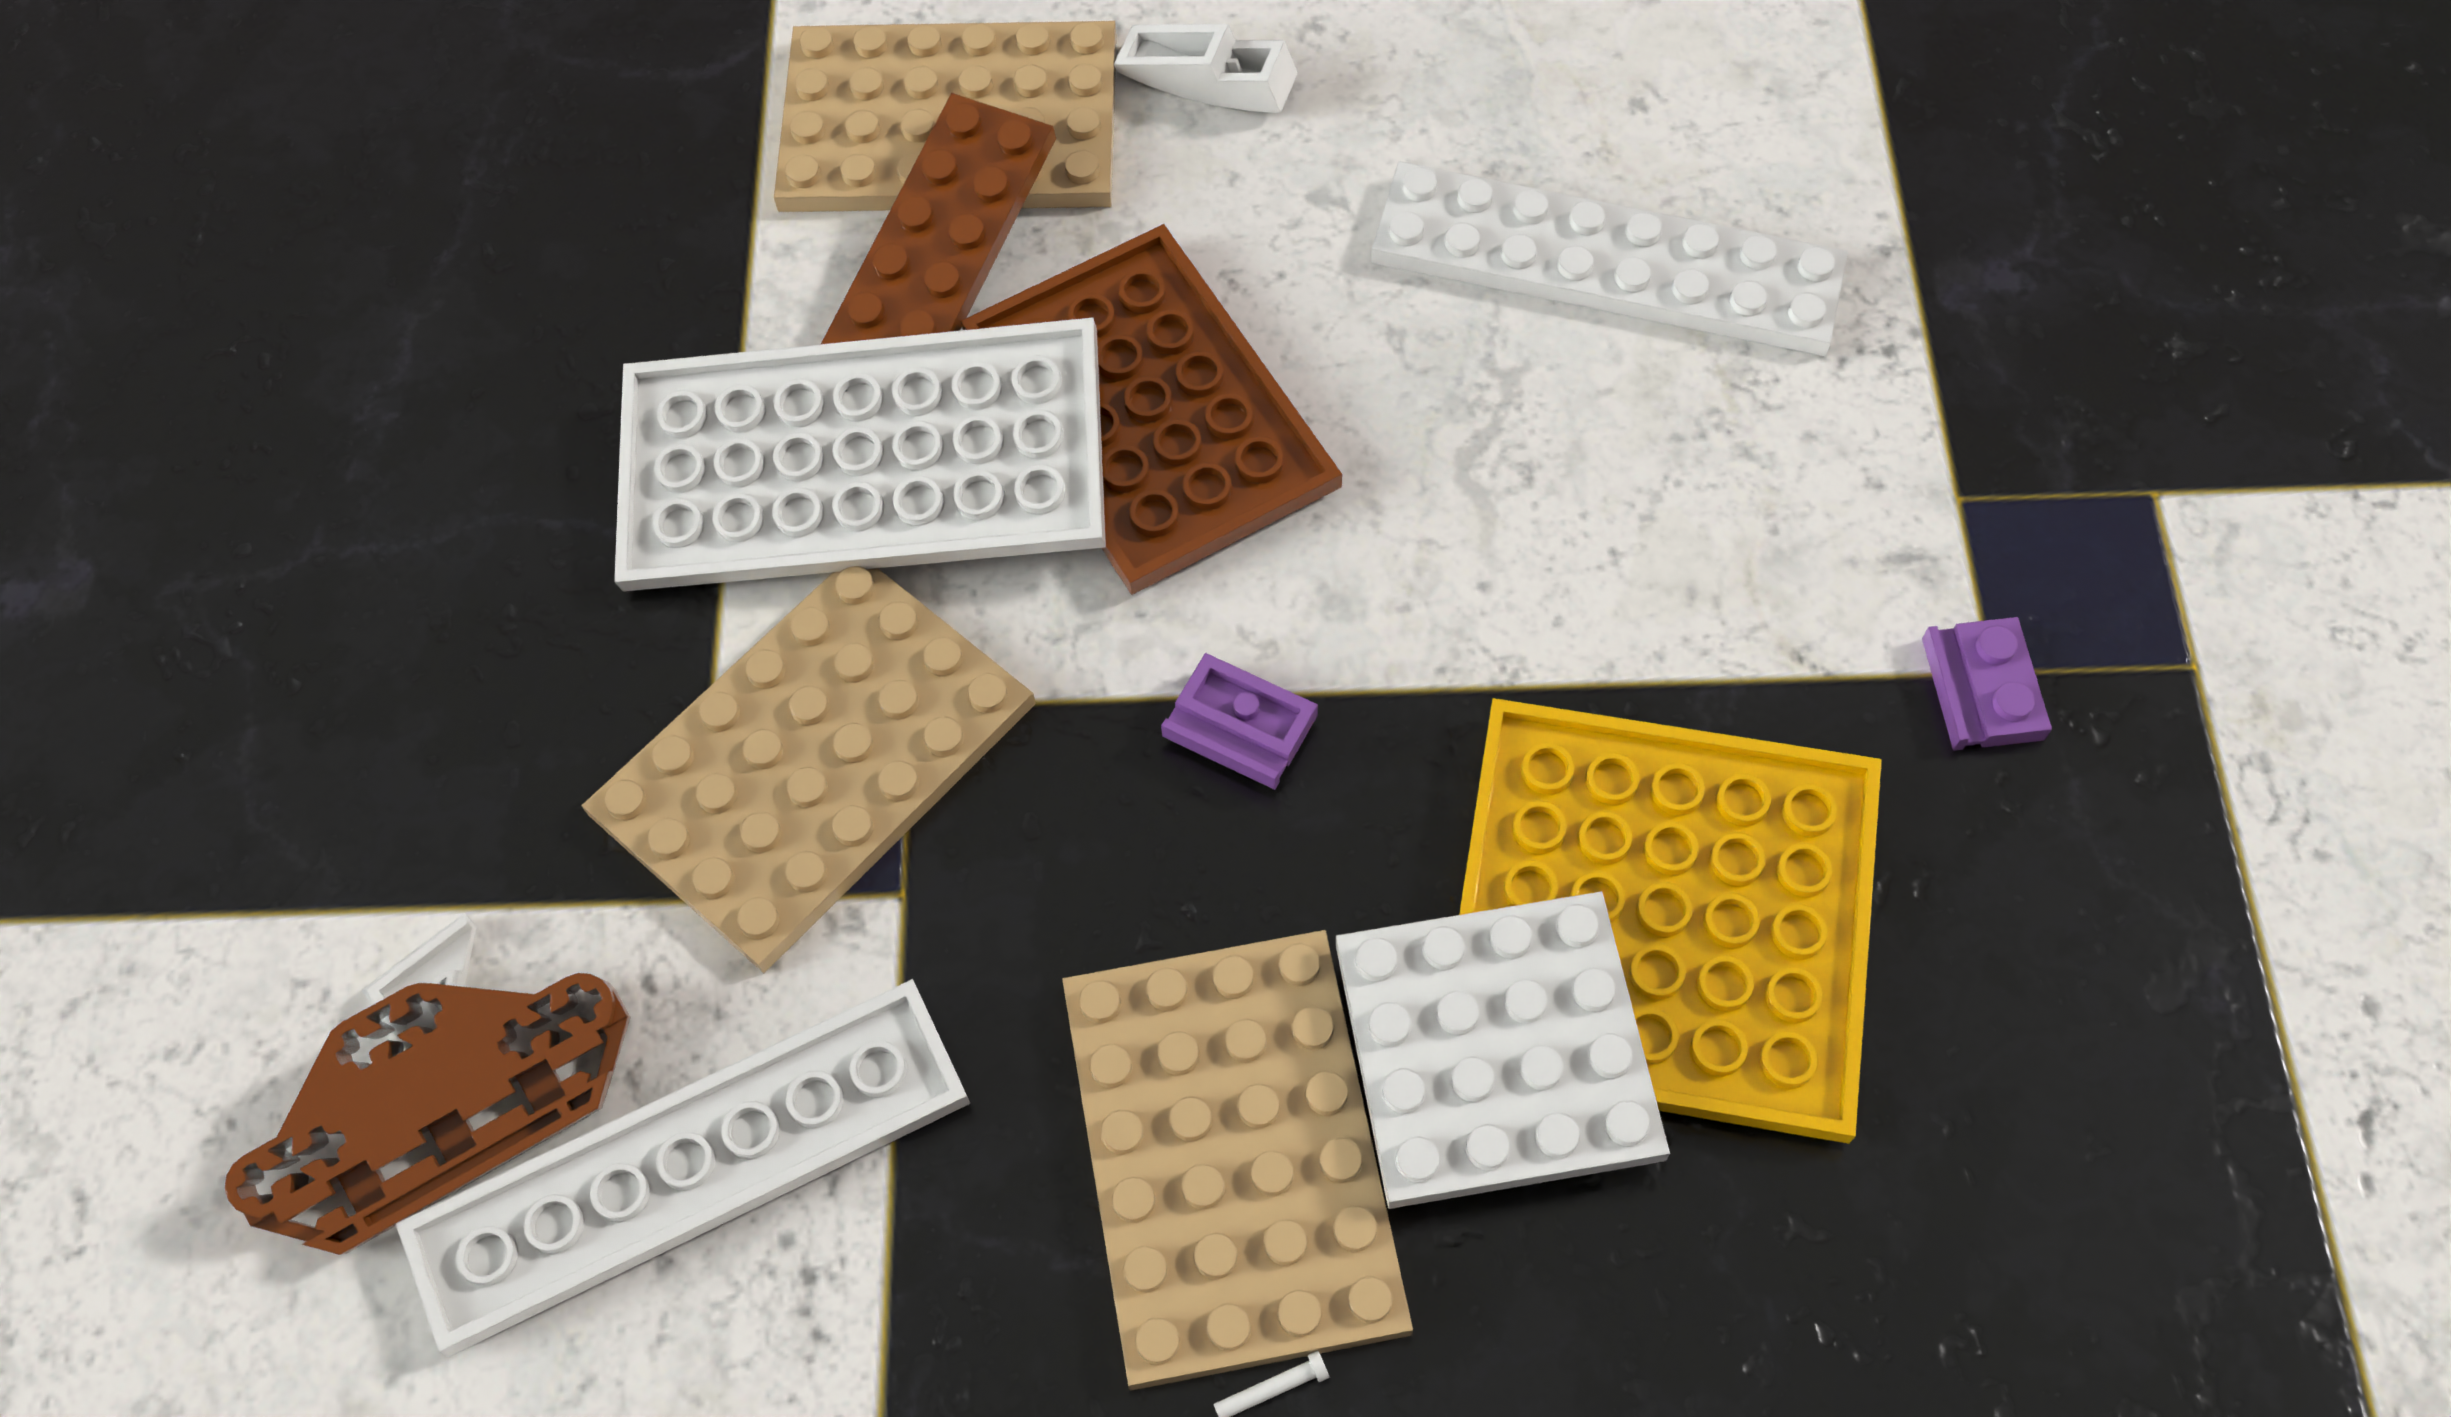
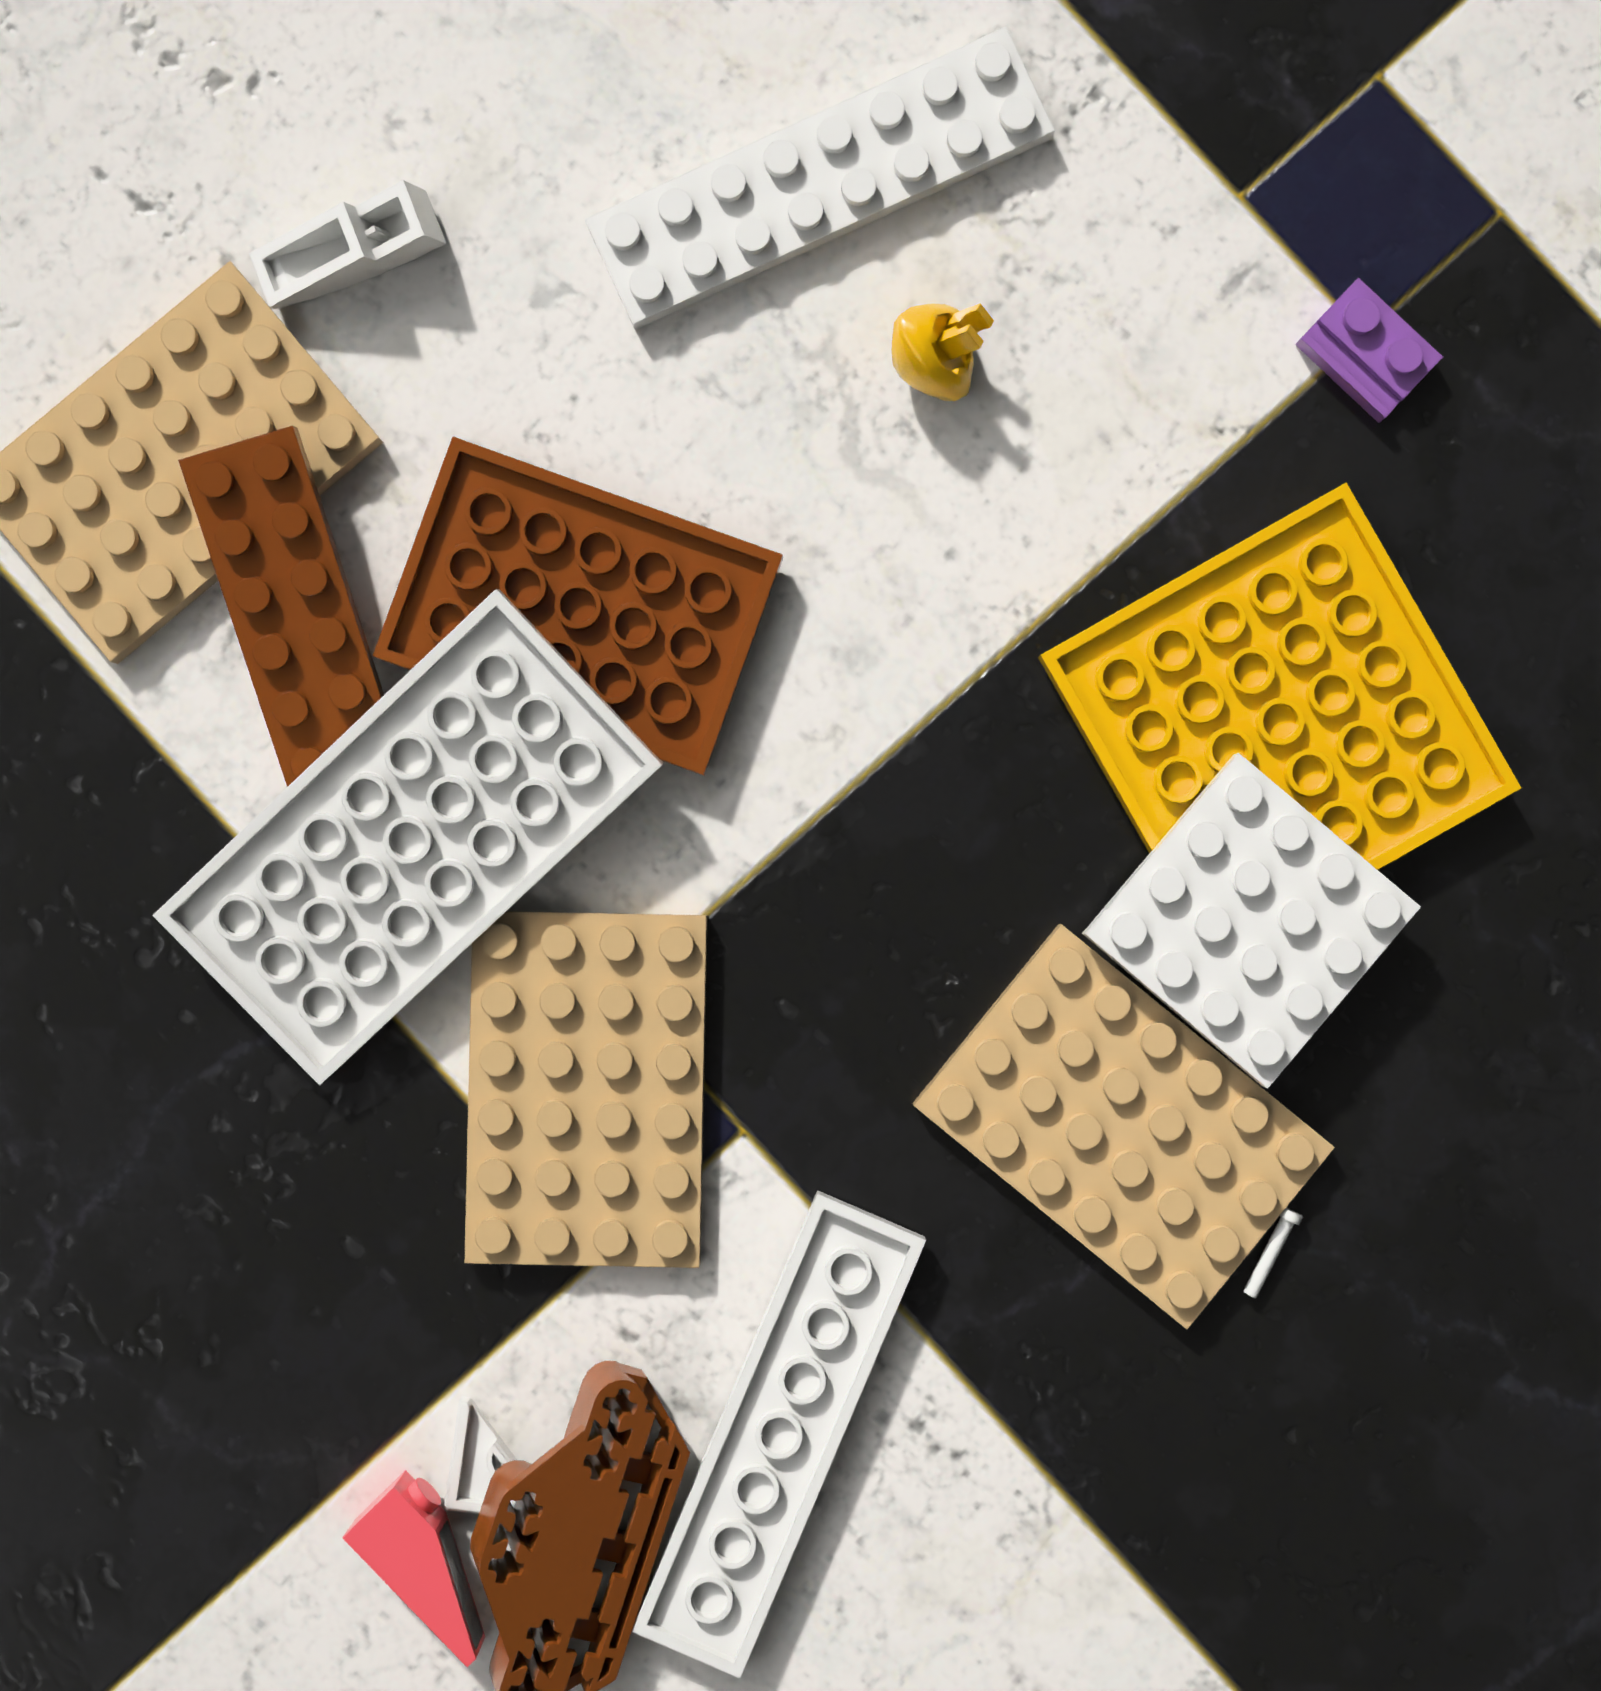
camera: 40 degrees left, 25 degrees up
medium lavender plate [1161,653,1318,790] -> none
none -> coral slope [342,1470,485,1667]
none -> yellow piece [891,303,994,401]

